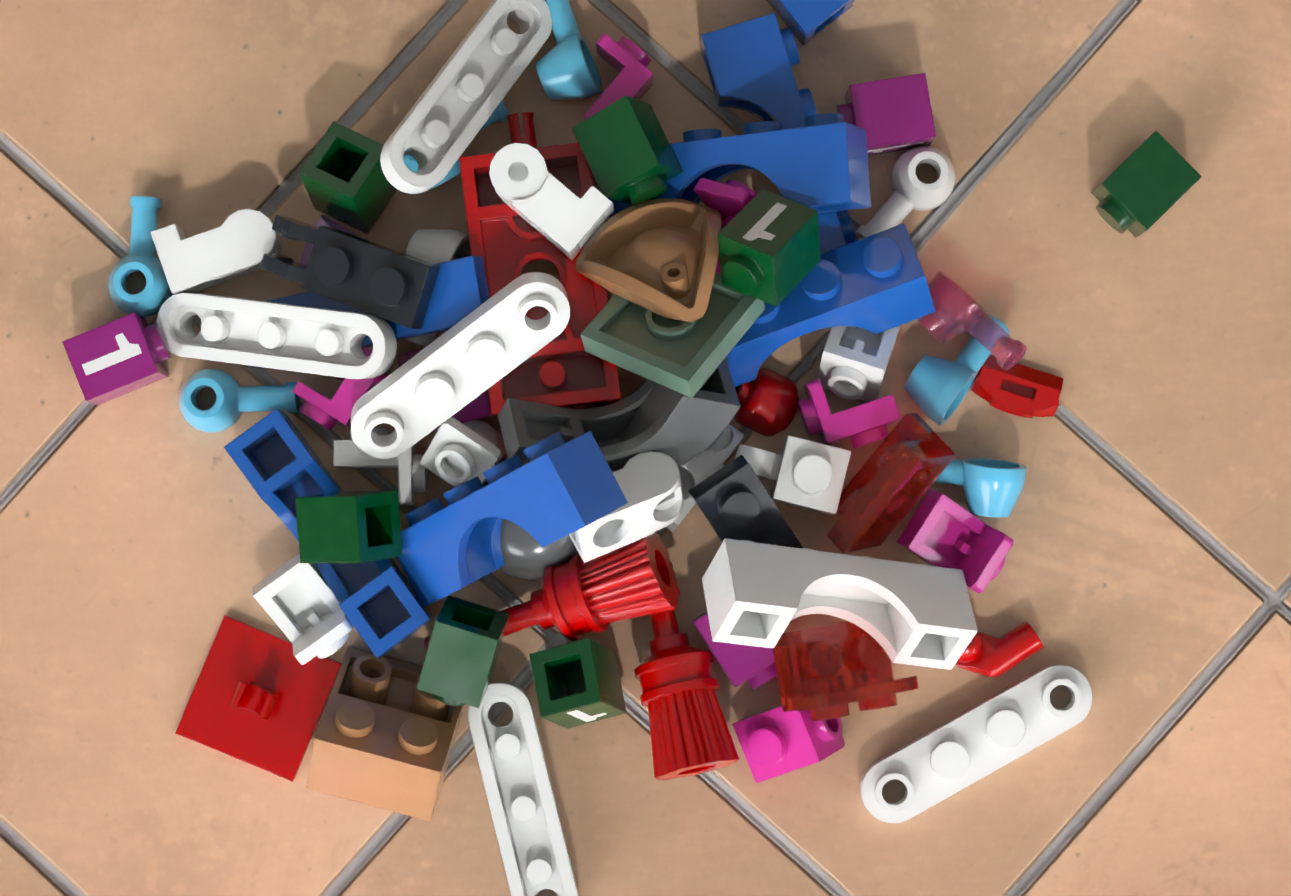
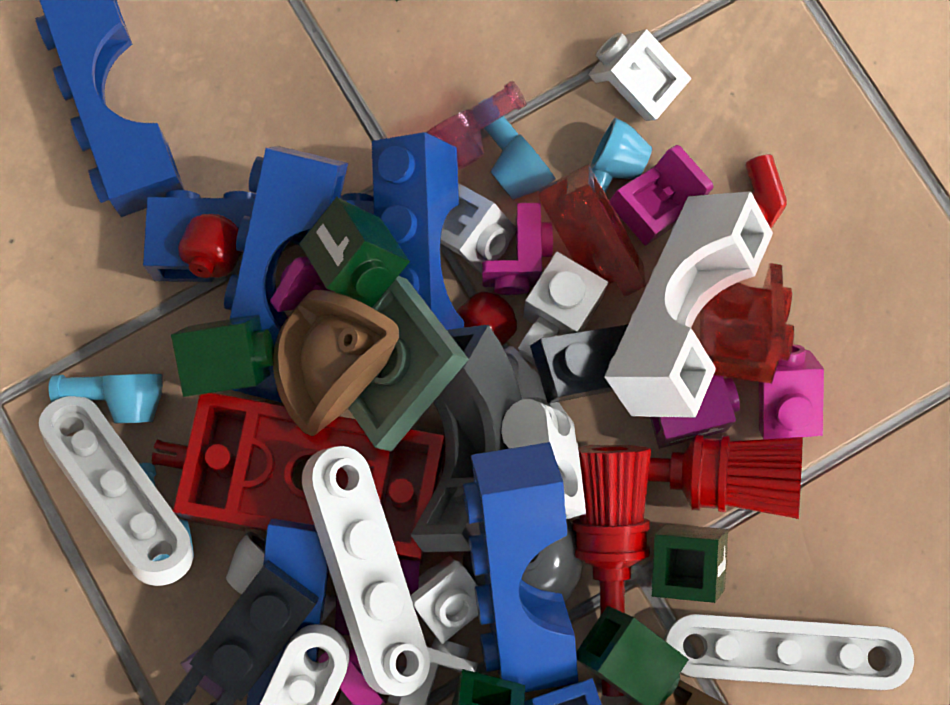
camera: 70 degrees left, 10 degrees down
dark green brick [299,121,398,235] -> none
white leg [489,143,614,260] -> none
dark pink bracket [584,33,653,120] -> none
magenta brick [836,73,936,156] -> none
white bar [855,146,955,239] -> none
white plate [860,664,1092,823] -> none
red piece [971,355,1064,419] -> none
none -> red piece [178,214,242,278]
none -> white bracket [588,29,691,121]

